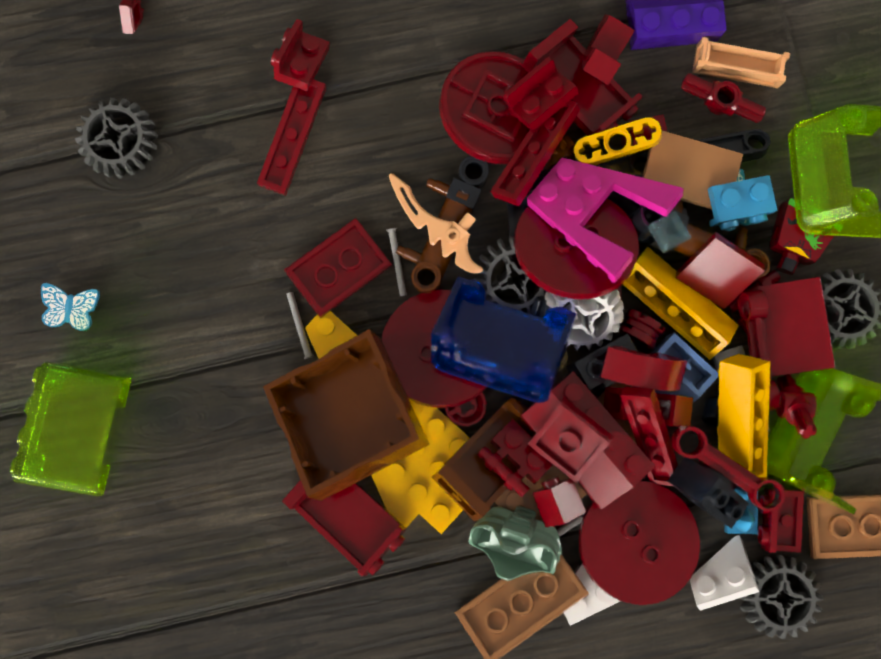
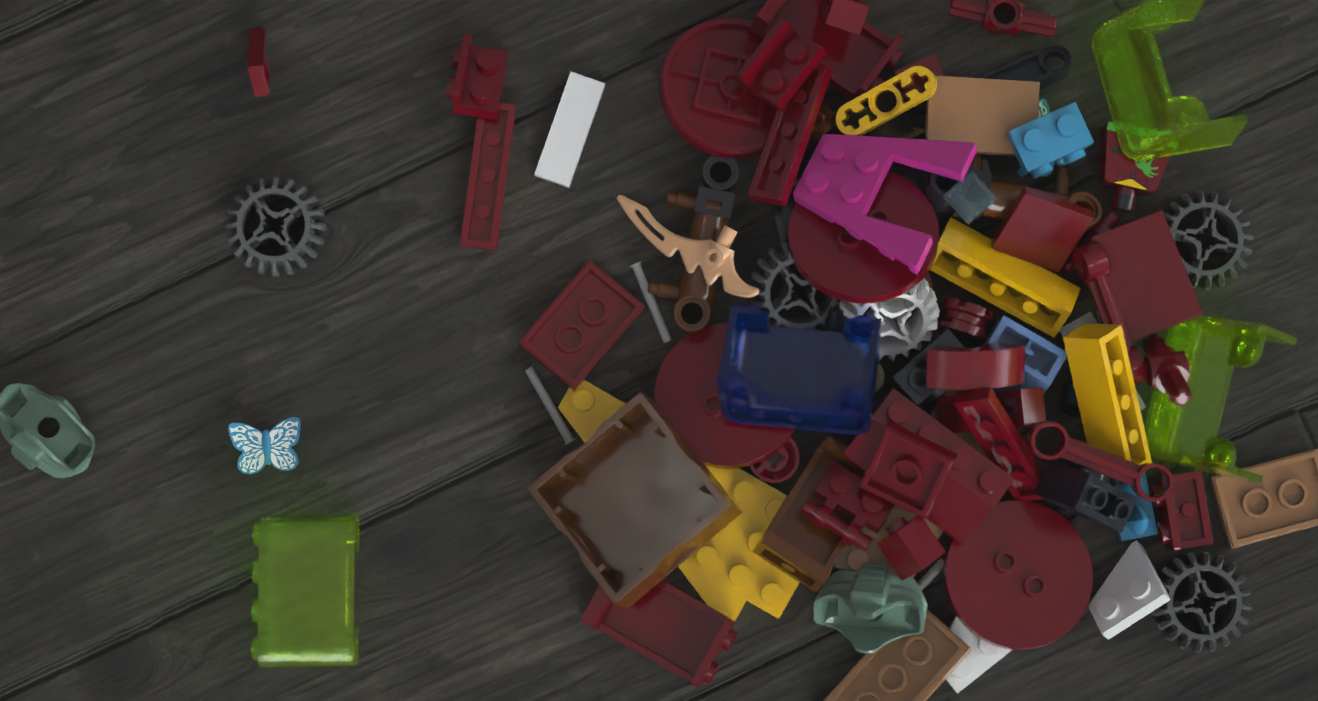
camera: 15 degrees left, 0 degrees up
none -> white tile [534,72,605,188]

